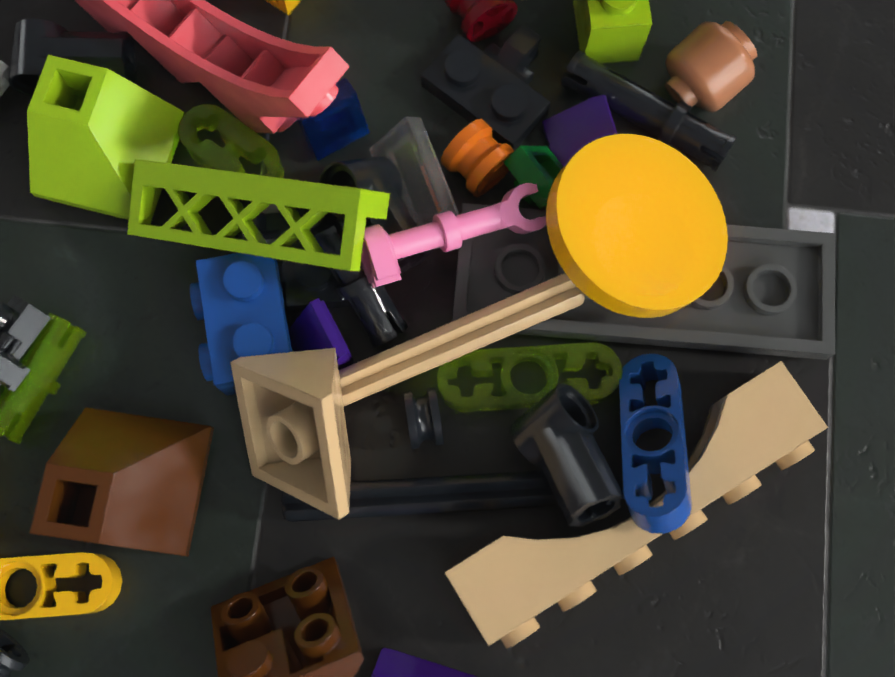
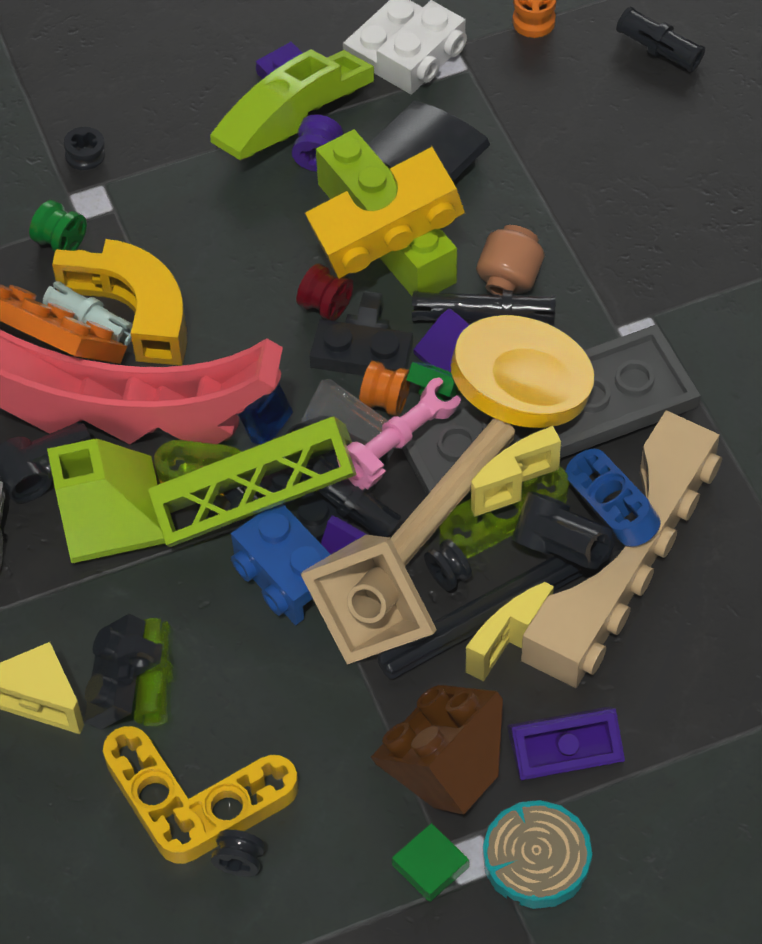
camera: 25 degrees left, 20 degrees down
reddish brown slope [30,407,214,557] -> none
none -> light yellow slope [466,582,554,681]
none -> light yellow slope [471,426,561,516]

